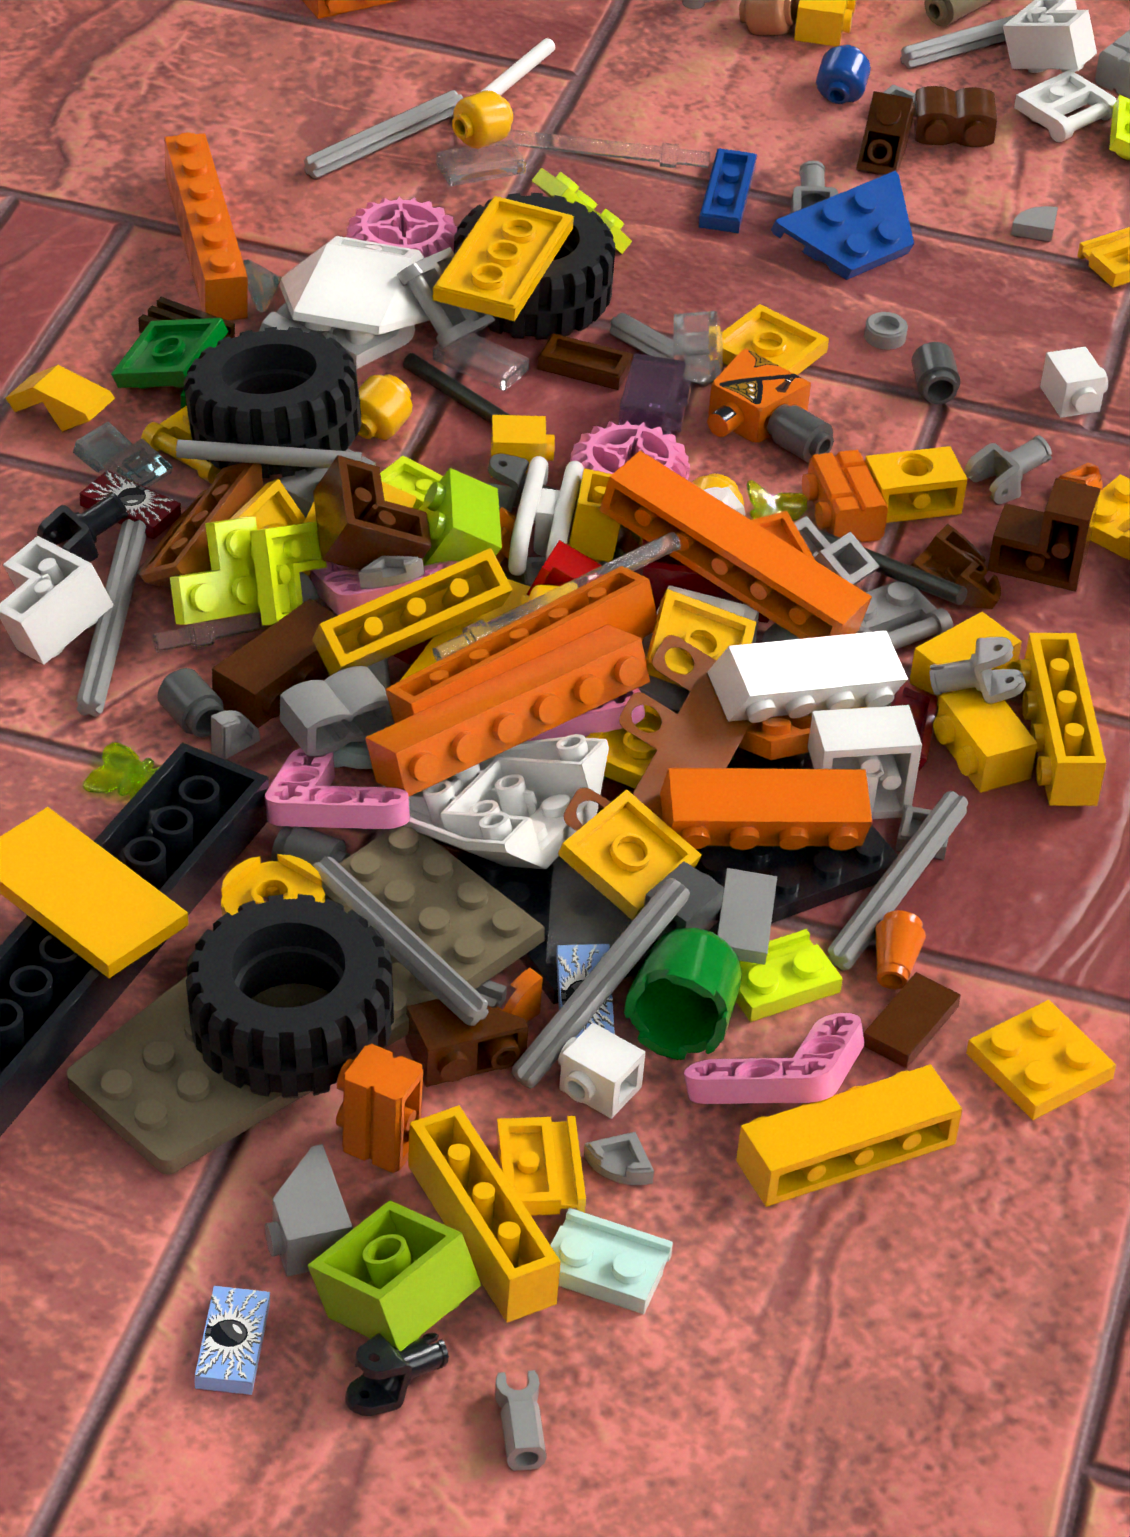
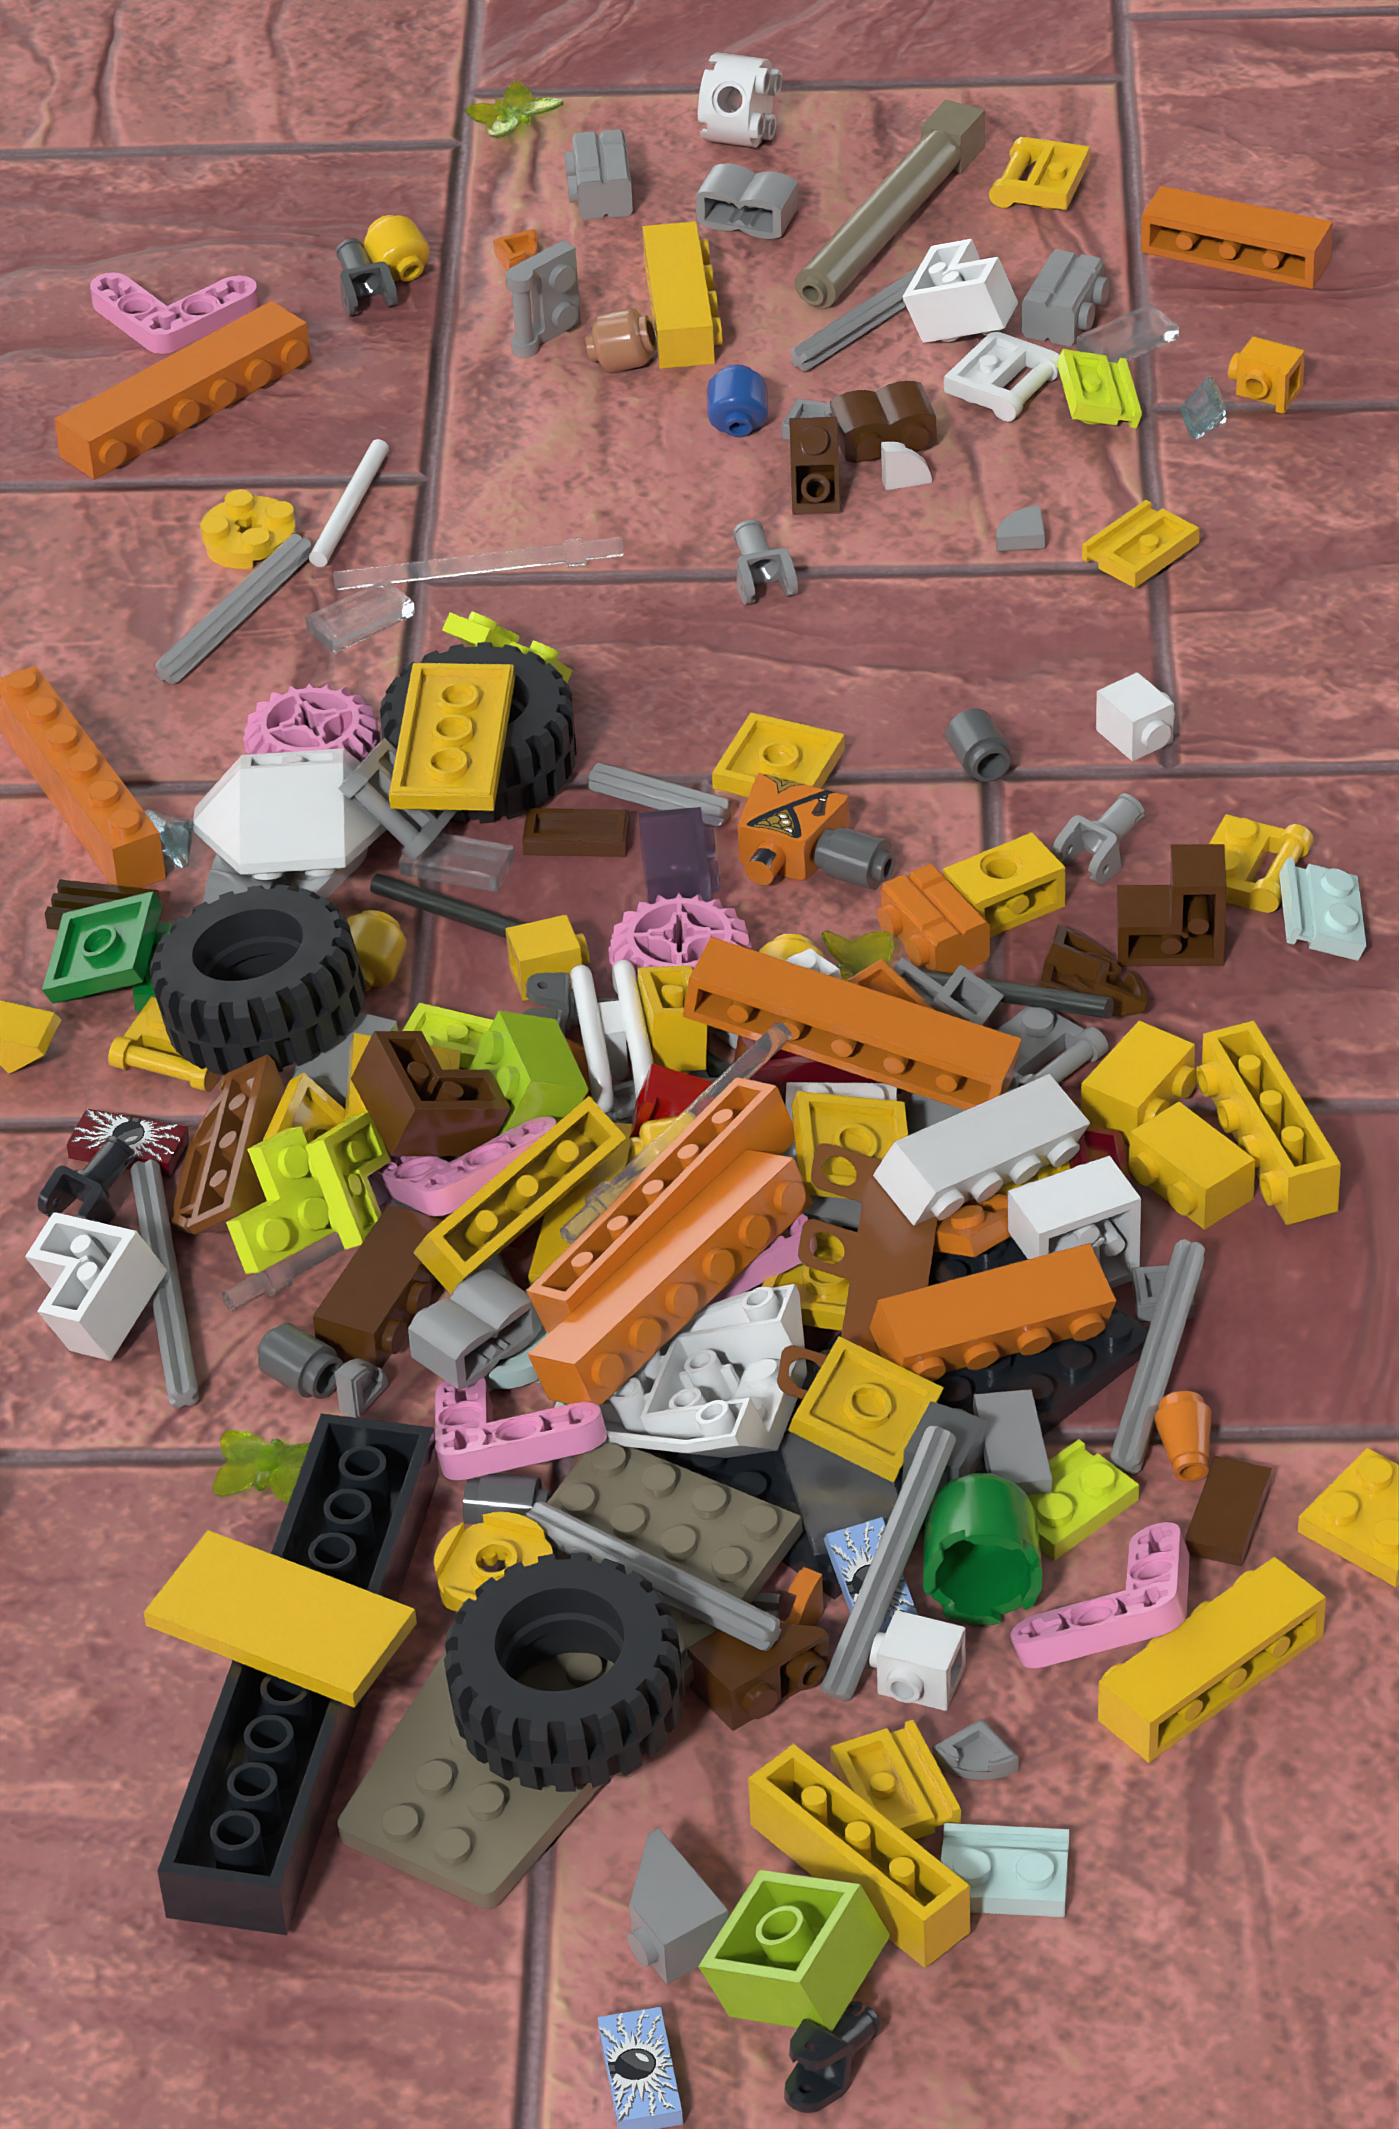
camera: 10 degrees left, 0 degrees up
clear light blue slope [73,421,173,488] -> none
light grey bar [176,439,362,469] -> none
orange brick [336,1043,423,1173] -> none
light grey tile [358,556,425,589] -> none
yellow head [452,90,513,149] -> none
light grey bar [495,1370,547,1471] -> none
clear brick [673,311,723,382] -> none
blue tile [699,148,757,233] -> none
blue wing [771,170,914,280] -> none
light grey tile [864,312,908,350] -> none
light grey piece [929,637,1026,704] -> none
orange tile [1058,463,1103,491] -> none
none -> yellow plate [200,489,296,569]
none -> white tile [881,442,932,490]

